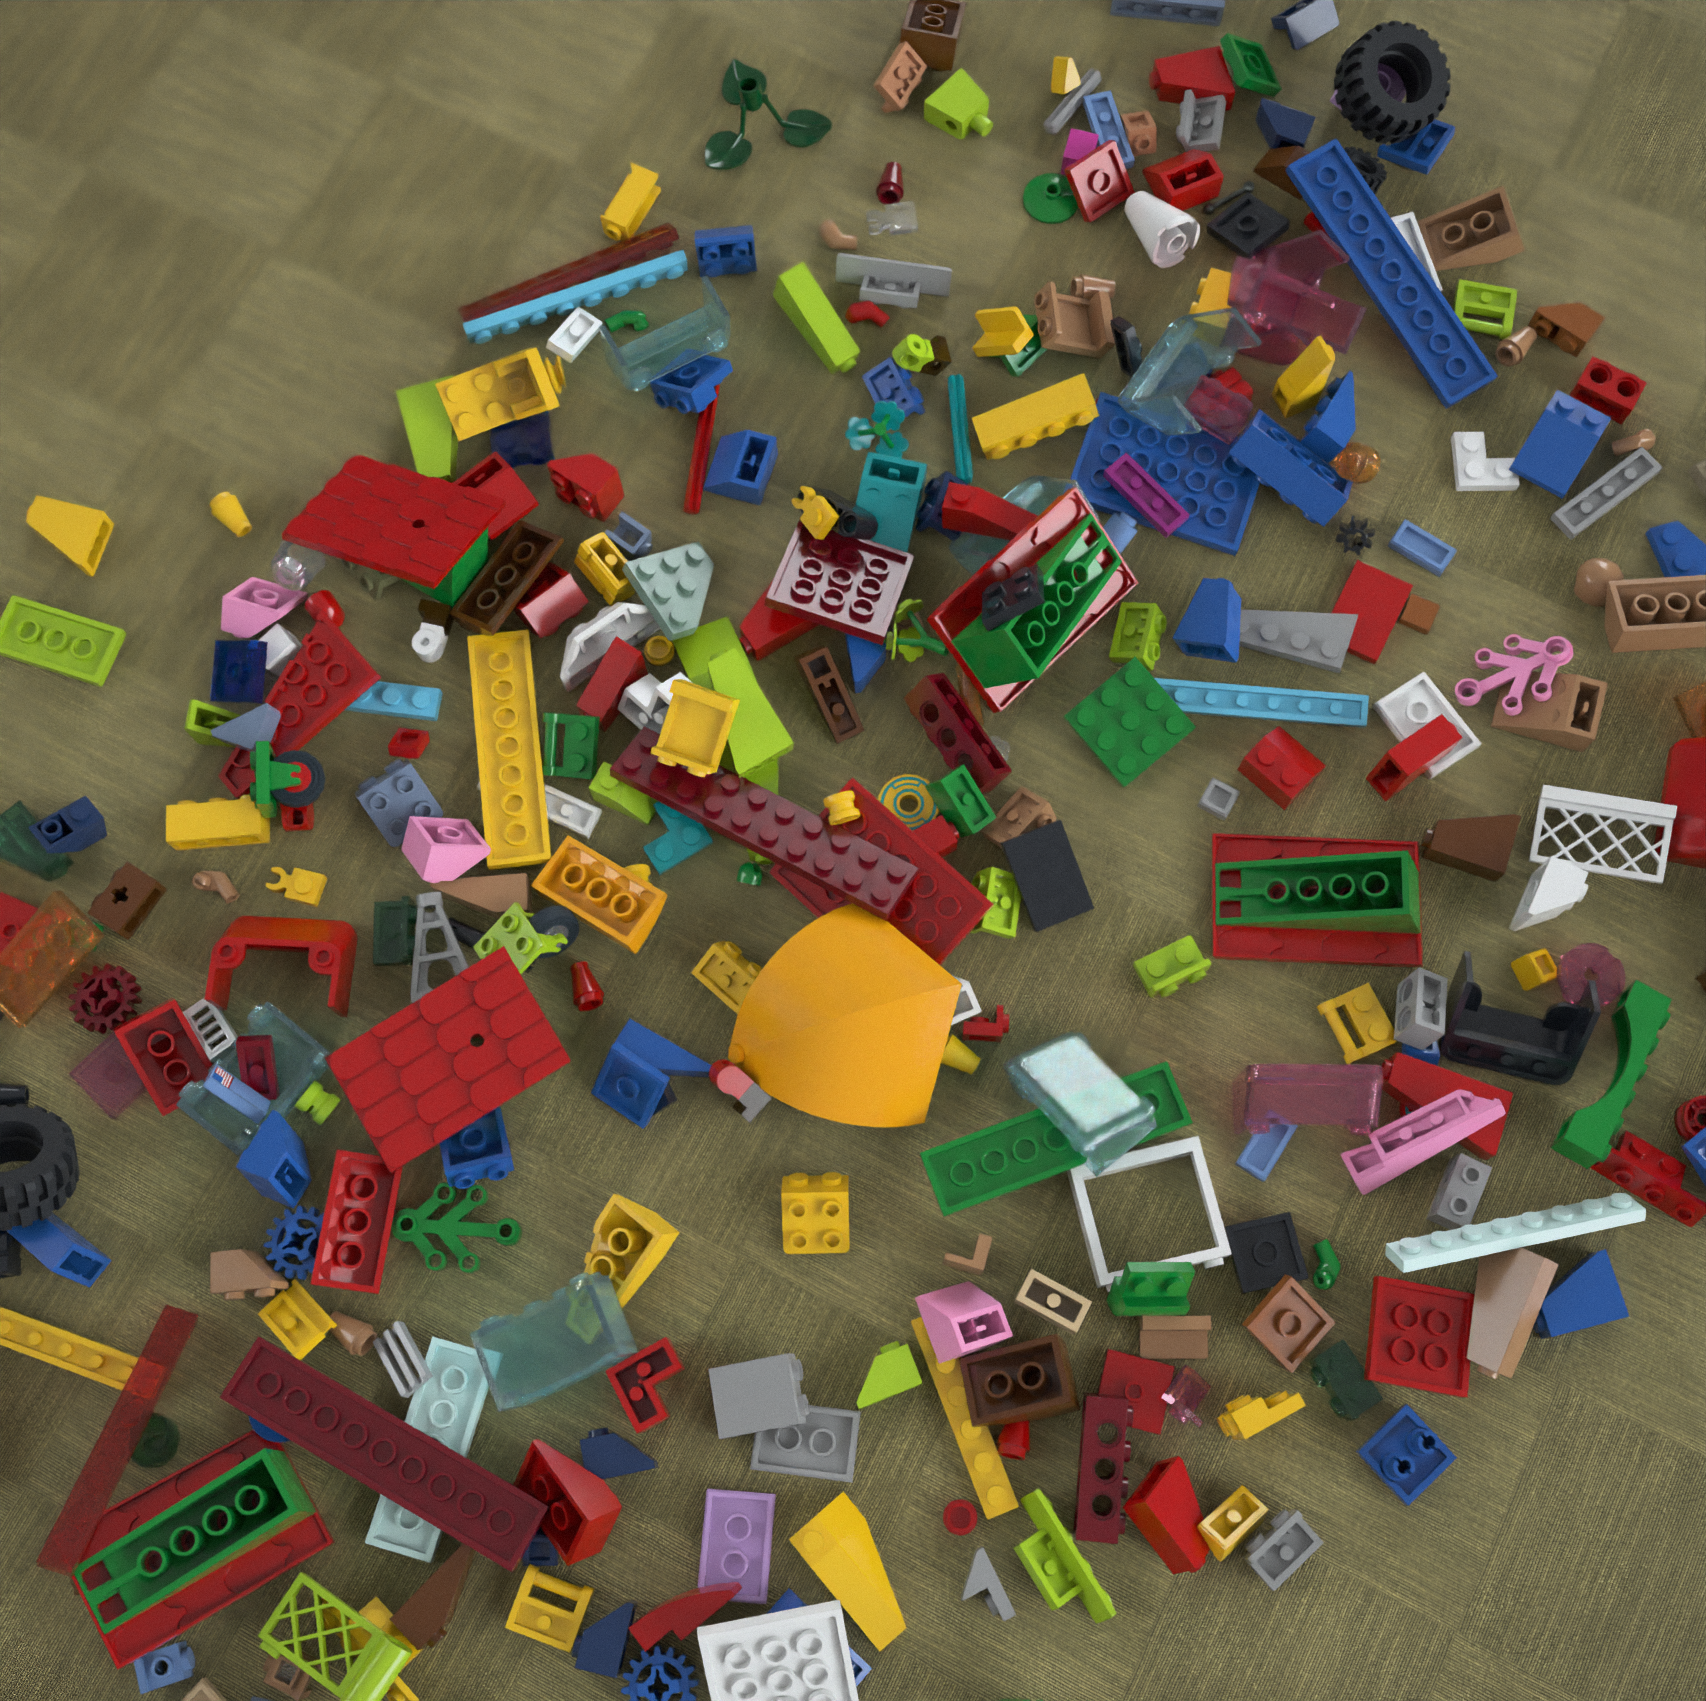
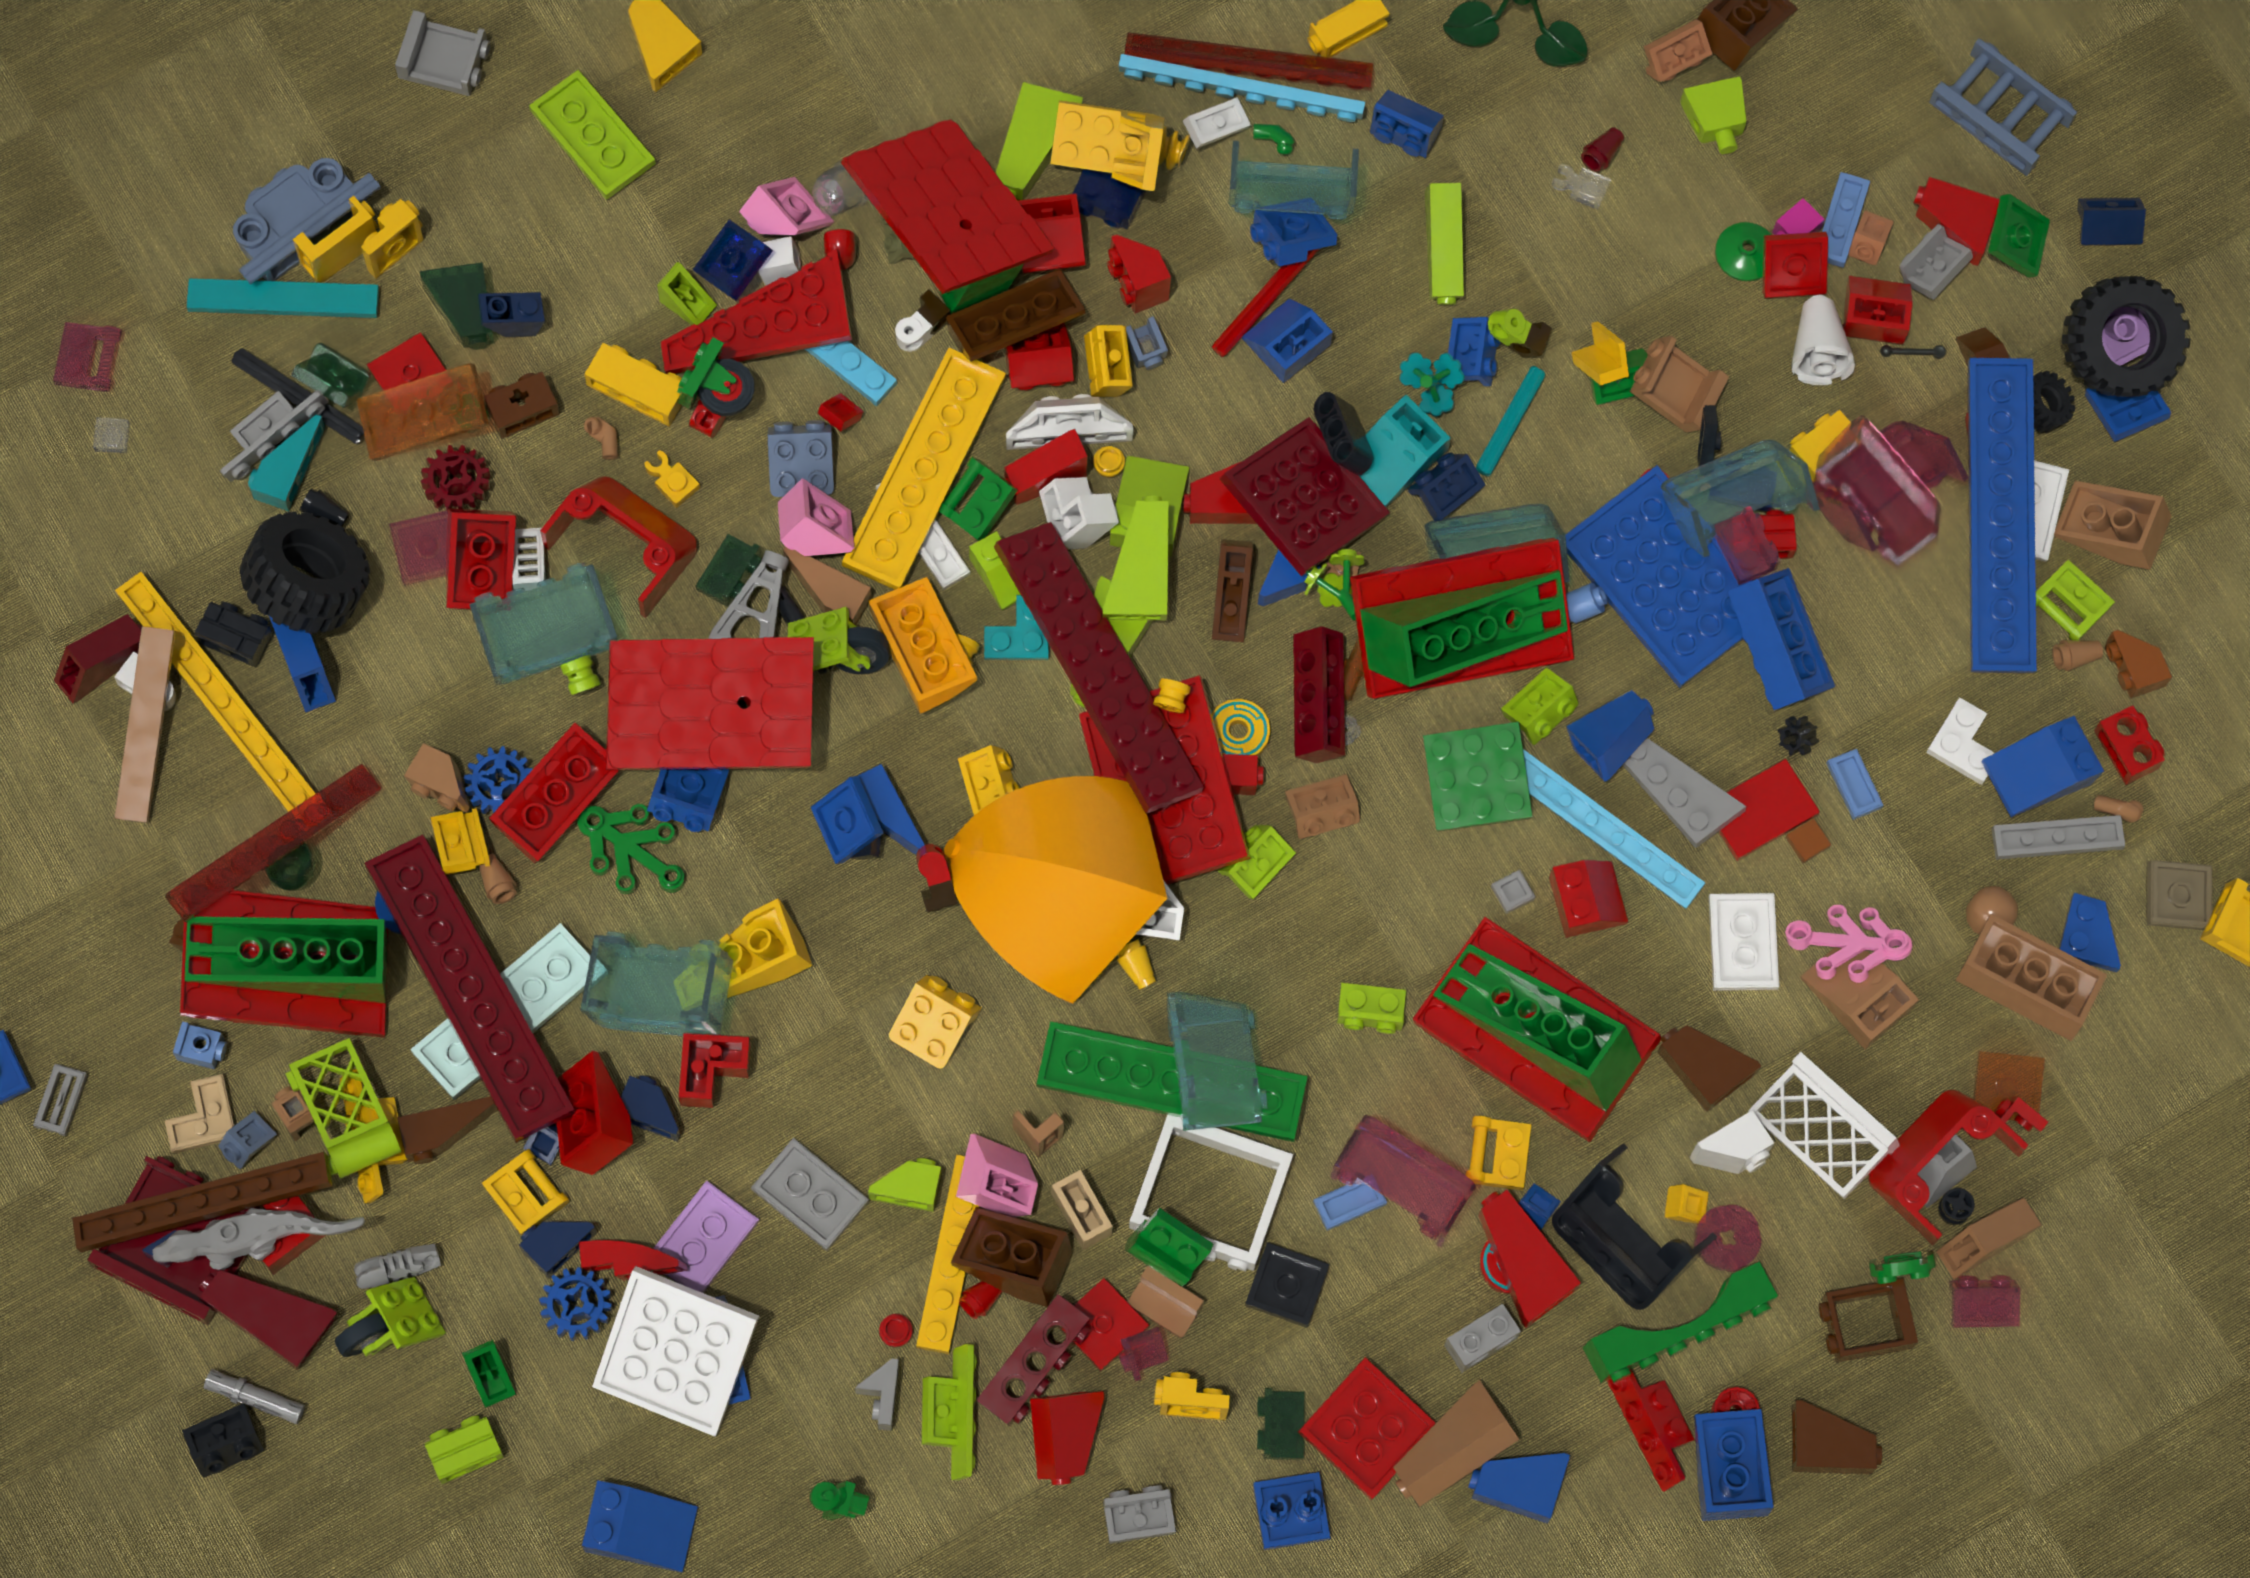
camera: 25 degrees right, 0 degrees up
medium blue tile [203,1064,271,1124] -> none
yellow cone [209,491,252,537] -> none
sand blue slope [210,703,281,752] -> none
dark red plate [236,1035,280,1100] -> none
blue slope [236,1110,312,1209] -> none
light grey tile [373,1321,433,1398] -> none
red cone [569,961,604,1012] -> none
plate [622,541,714,641] -> none
yellow panel [650,679,740,777] -> none
light grey panel [708,1353,809,1439] -> none
green hinge [736,862,763,886] -> none
yellow wedge [789,1491,907,1652] -> none
yellow plate [791,486,840,540] -> none
medium nougat arm [819,219,857,250] -> none
light grey bracket [835,253,952,308] -> none
red arm [845,300,890,328] -> none
green panel [925,764,997,839] -> none
red slope [942,482,1038,541] -> none
red bracket [962,1004,1009,1043] -> none
yellow brick [971,373,1099,460] -> none
black plate [982,564,1045,631] -> none
black tile [1000,819,1095,932] -> none
light grey axle [1043,68,1102,135] -> none
yellow slope [1051,56,1081,94] -> none
medium nougat cone [1070,274,1115,300] -> none
magenta plate [1103,453,1190,538] -> none
yellow slope [1197,1485,1269,1562] -> none
black plate [1207,192,1290,261] -> none
dark orange plate [1241,1274,1336,1373] -> none
dark blue slope [1255,98,1316,149] -> none
yellow slope [1272,335,1335,419] -> none
blue slope [1300,370,1356,464] -> none
green arm [1312,1239,1341,1290] -> none
clear orange head [1335,441,1381,484] -> none
bright pink wedge [1340,1089,1506,1195] -> none
red slope [1366,714,1463,802] -> none
light aqua plate [1385,1193,1646,1273] -> none
light grey brick [1394,968,1448,1050] -> none

